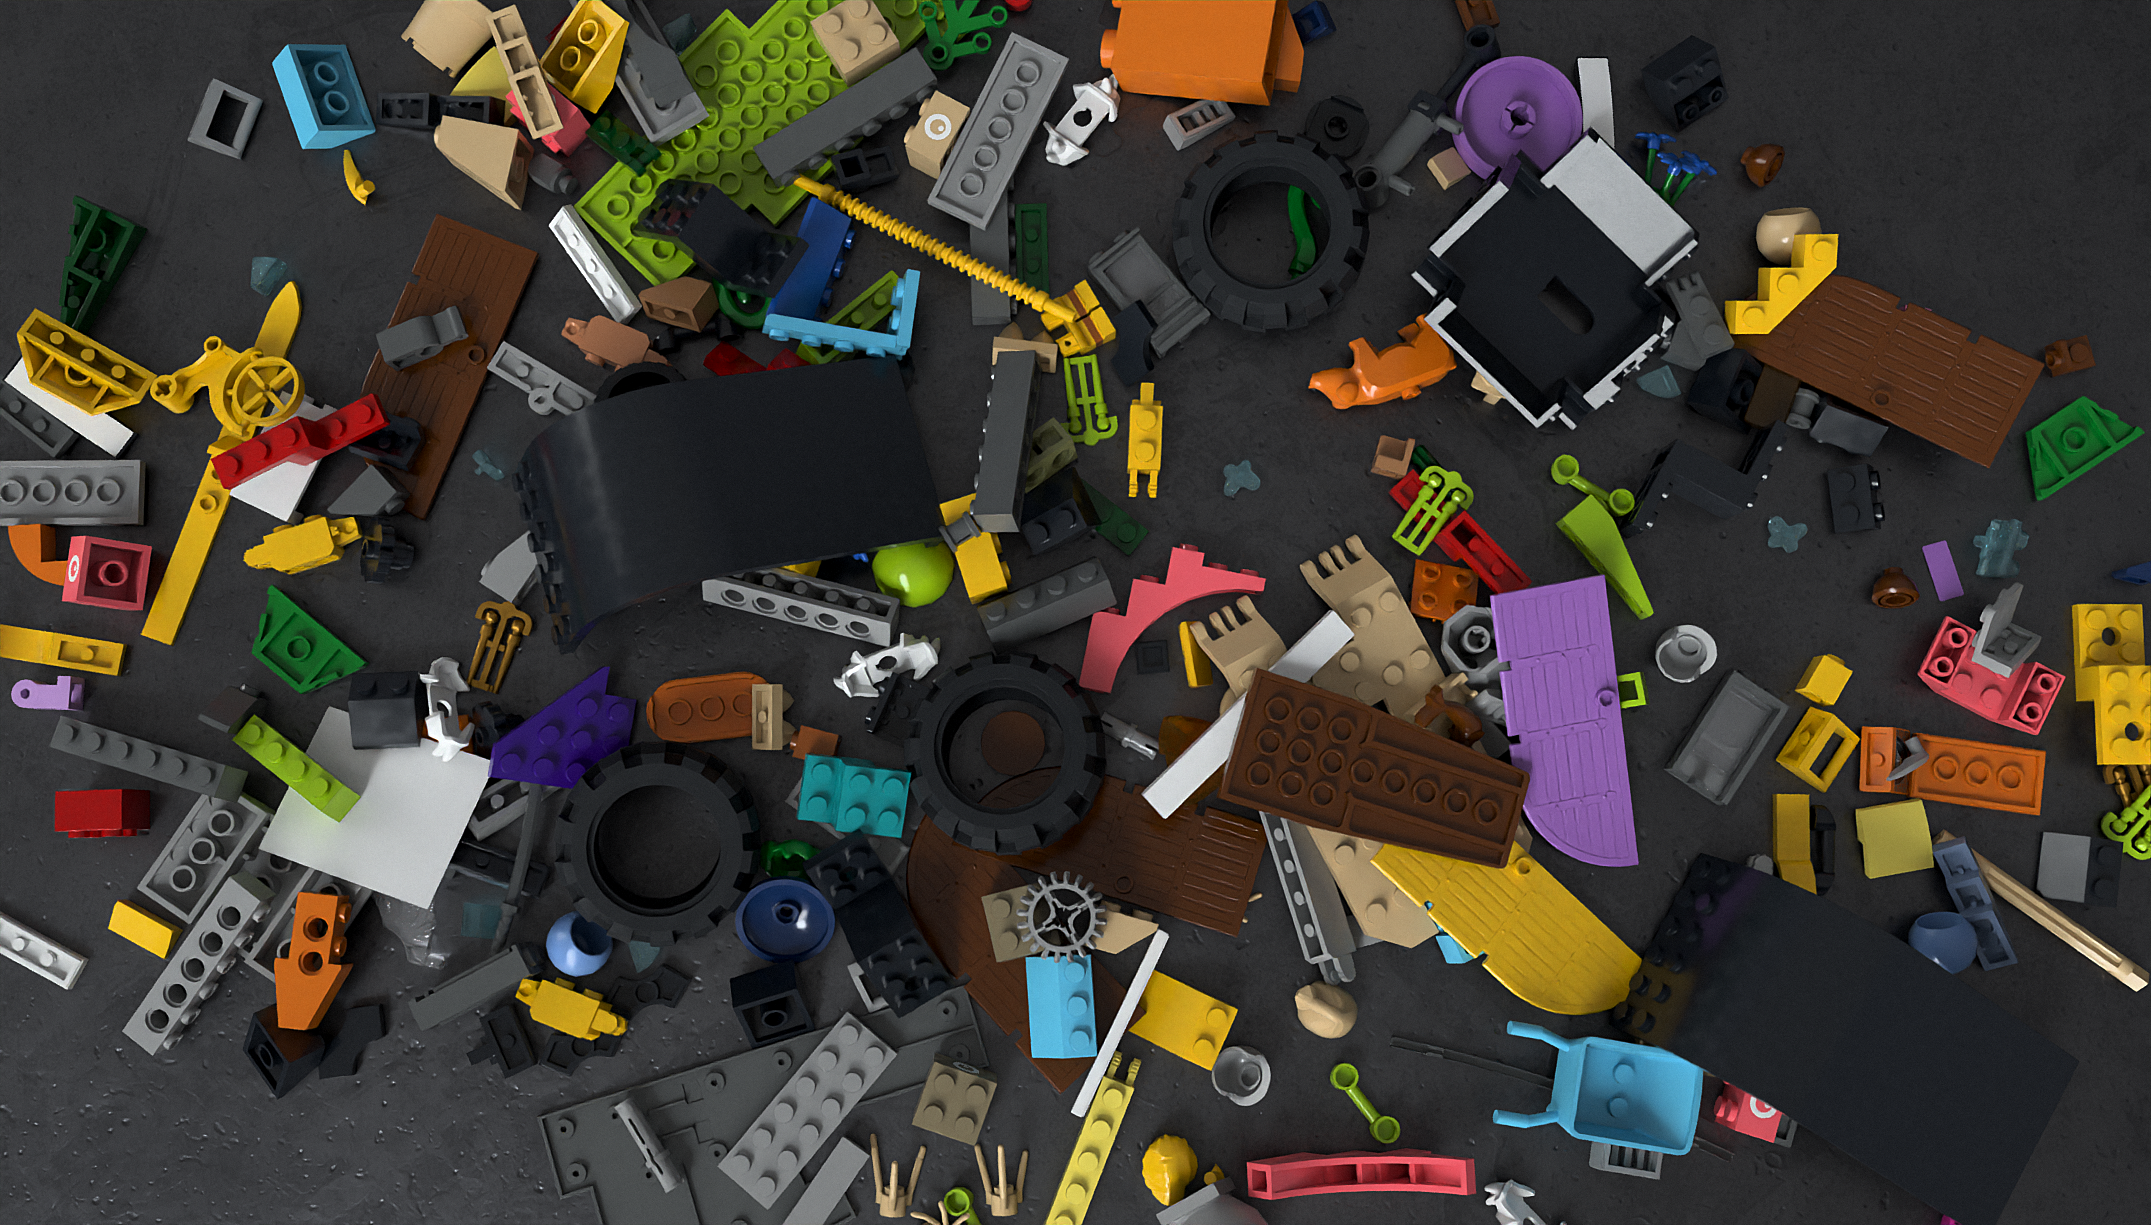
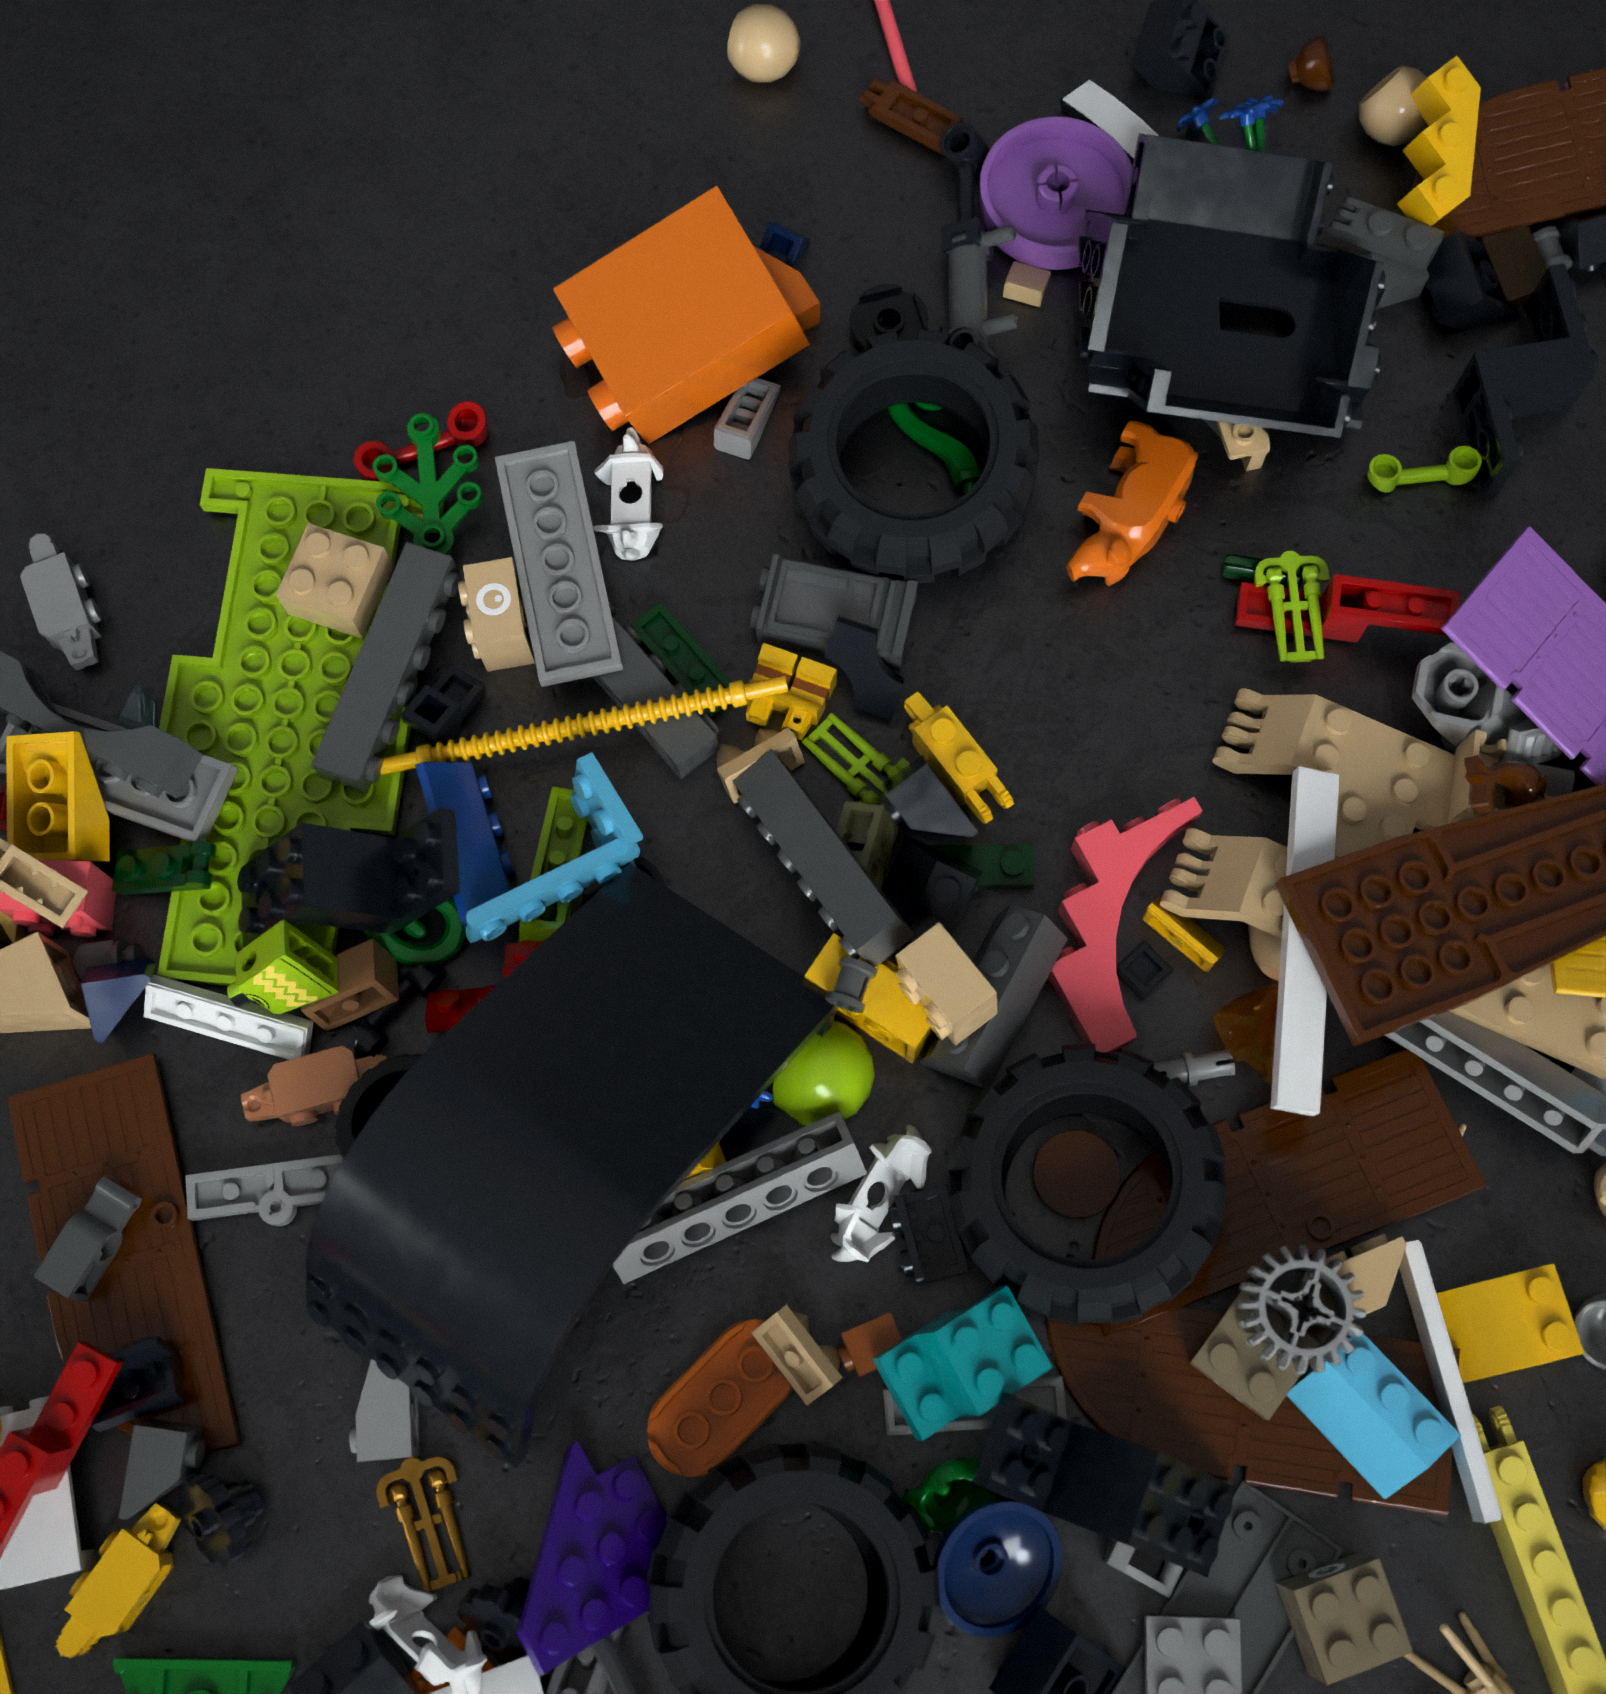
camera: 35 degrees left, 10 degrees down
clear light blue piece [471,449,505,482] -> none
clear light blue piece [1223,460,1261,496] -> none
medium nougat panel [1370,435,1416,481] -> none
orange hinge [1408,559,1479,624] -> none
lime slope [1555,494,1654,620] -> none
clear light blue tile [1636,365,1681,398] -> none
none -> dark blue slope [81,958,156,1044]
none -> lime torso [227,920,339,1014]
none -> black slope [881,755,978,837]
none -> tan brick [895,922,998,1046]

